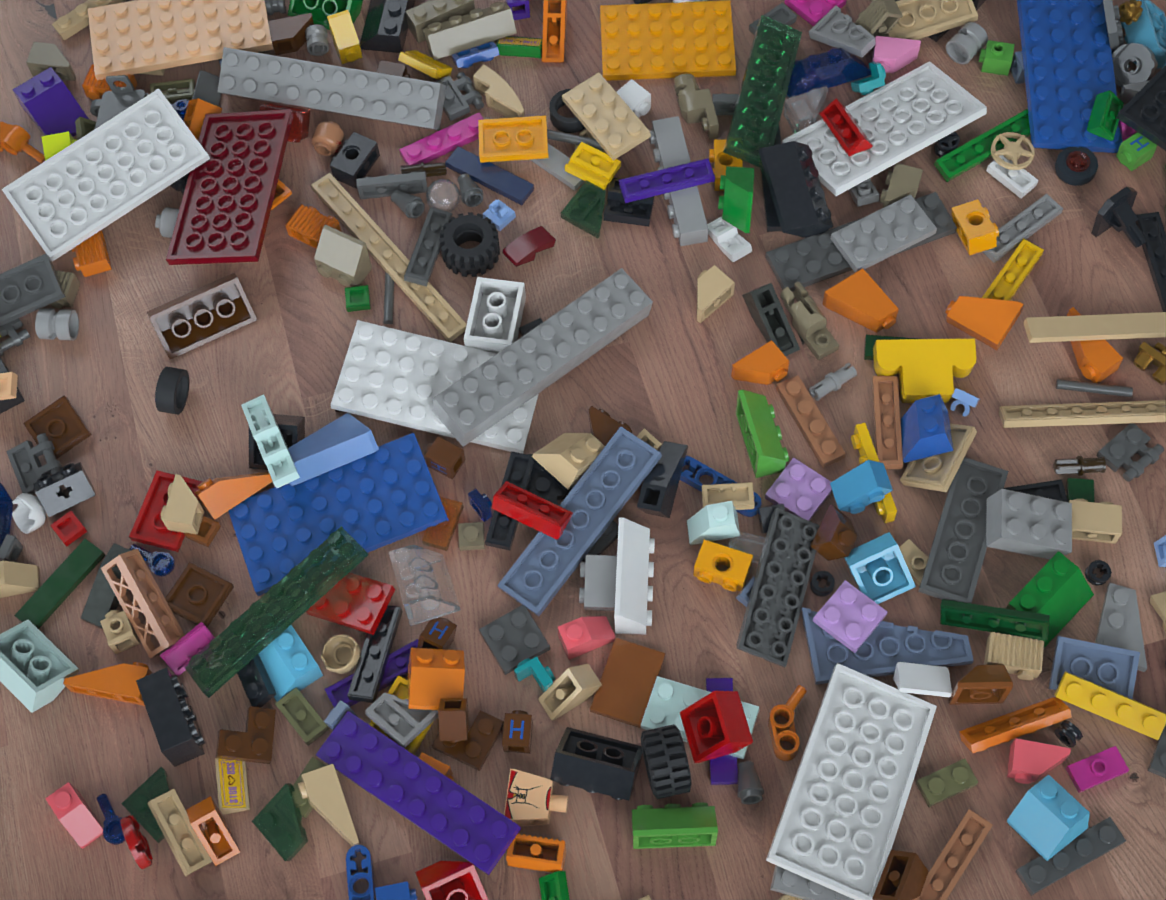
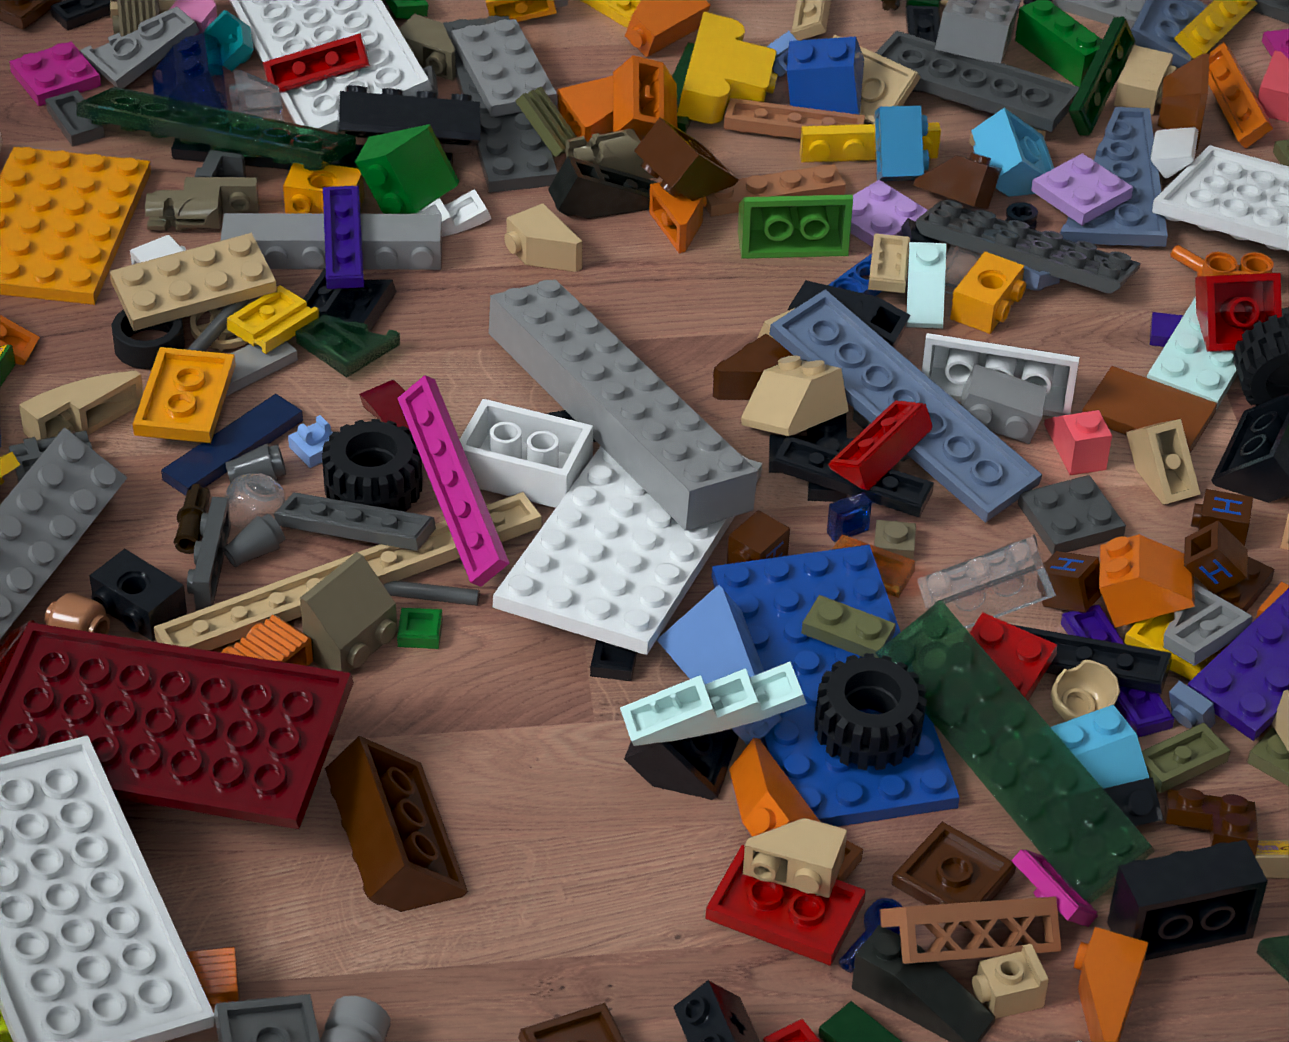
camera: 85 degrees left, 20 degrees down
light grey head [155,207,179,238] -> none
black tyre [155,367,190,415] -> none
dark pink plate [399,112,484,165] -> none
teal bracket [514,656,556,693] -> none
light grey pin [809,363,857,401] -> none
black bush [1054,720,1083,748] -> none
none -> dark pink plate [397,375,510,587]
none -> olive tile [516,87,577,157]
none -> orange slope [613,55,677,141]
none -> reddish brown slope [634,117,739,201]
none -> olive plate [801,595,896,658]
none -> black tyre [814,654,927,770]

